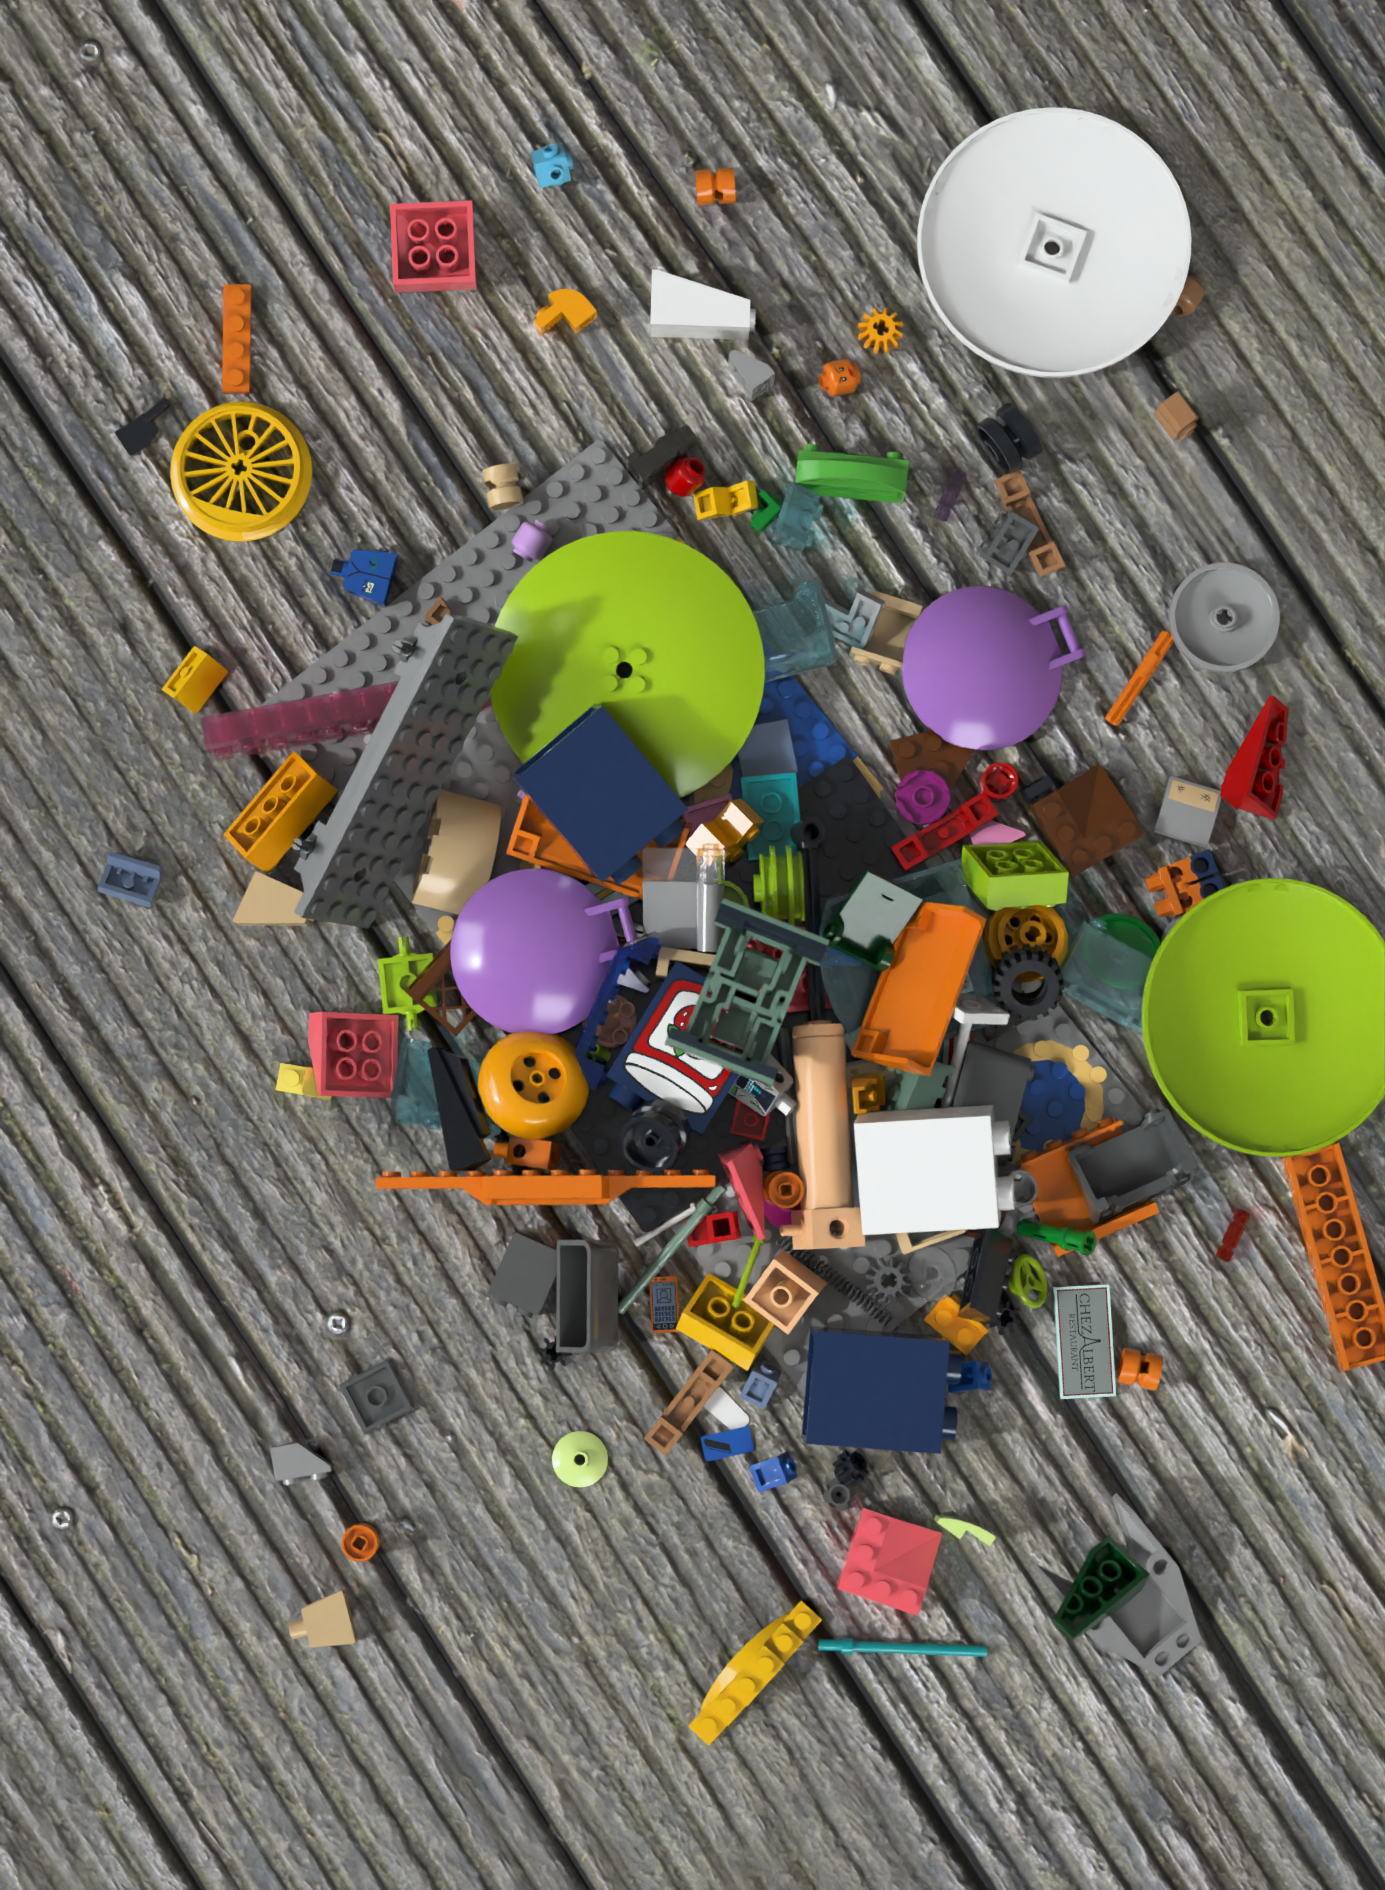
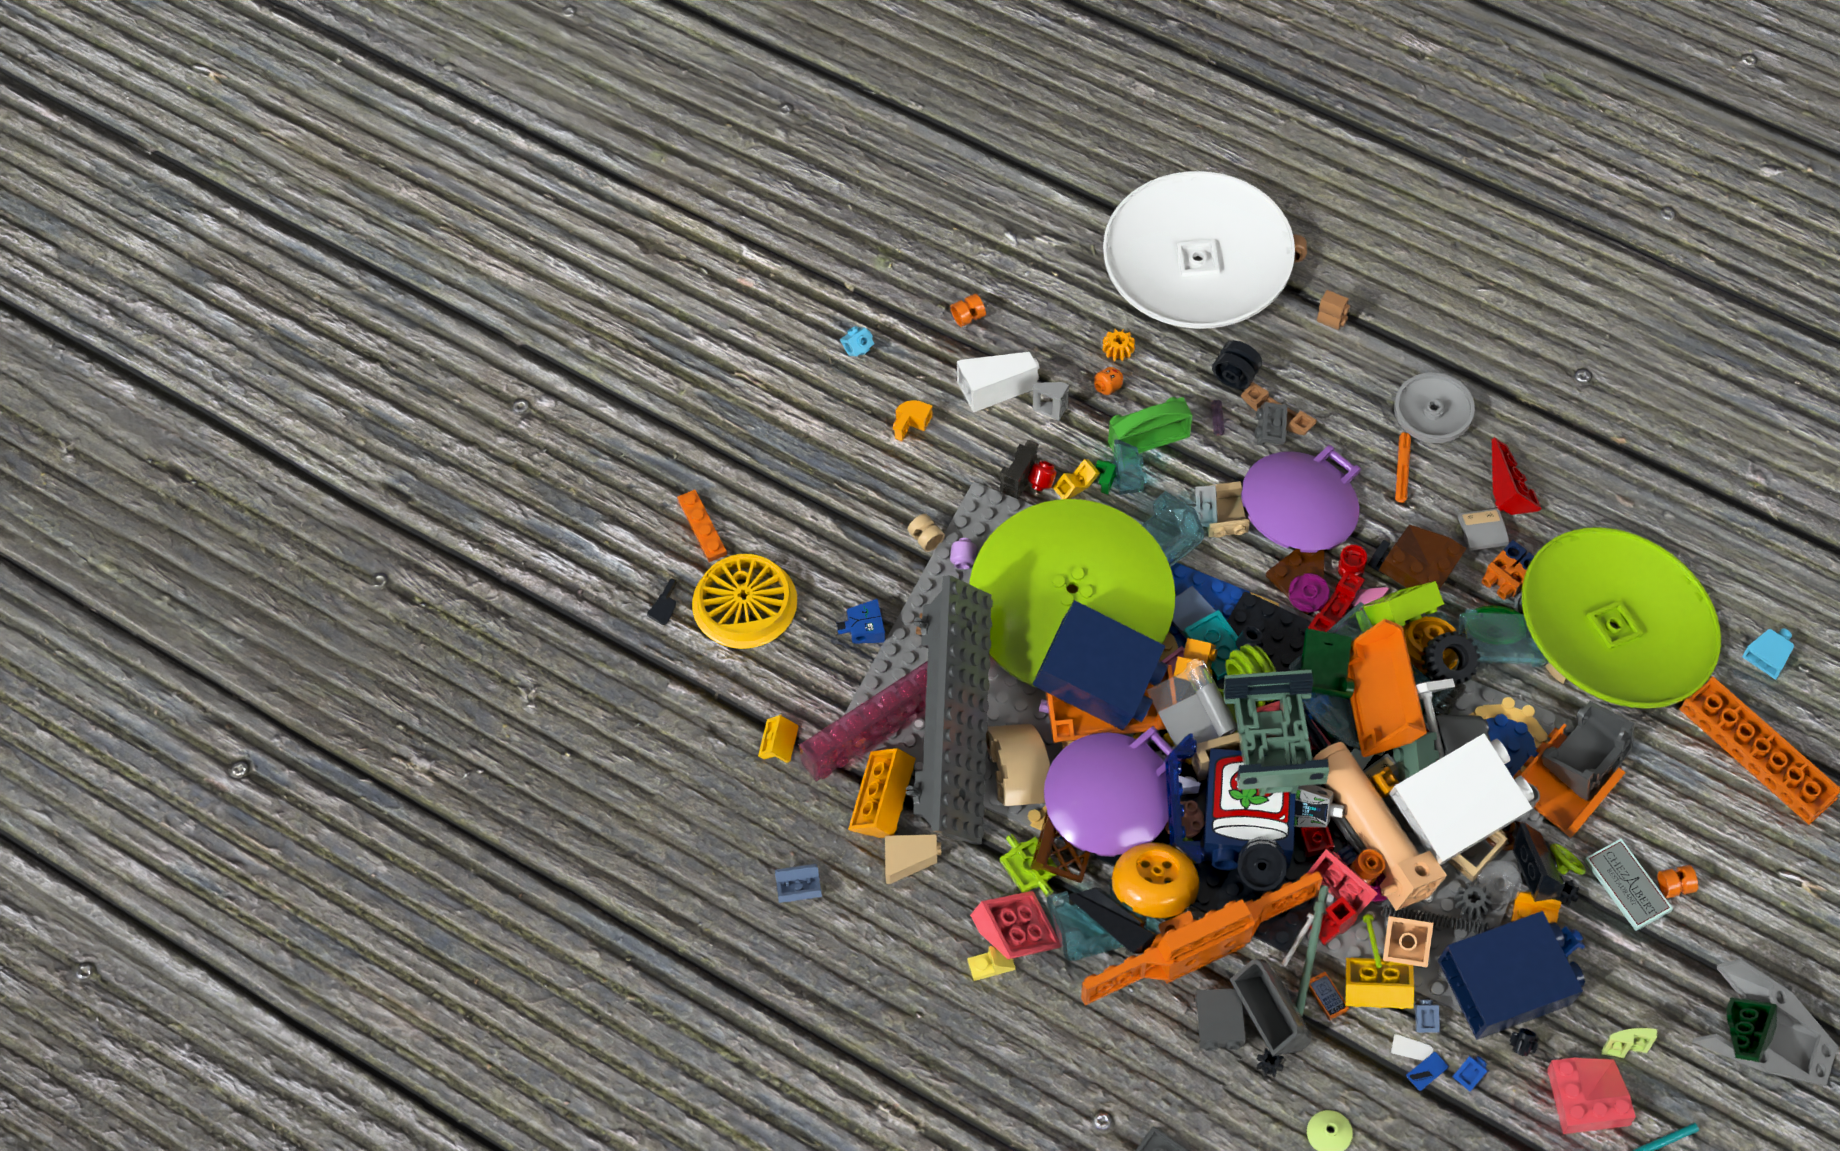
camera: 20 degrees left, 25 degrees down
coral slope [390,200,477,293] -> none
medium nougat slope [644,1350,734,1456] -> none
dark grey plate [822,1478,855,1511] -> none
green pin [1017,1218,1097,1256] -> none
clear red axle [1216,1209,1250,1262] -> none

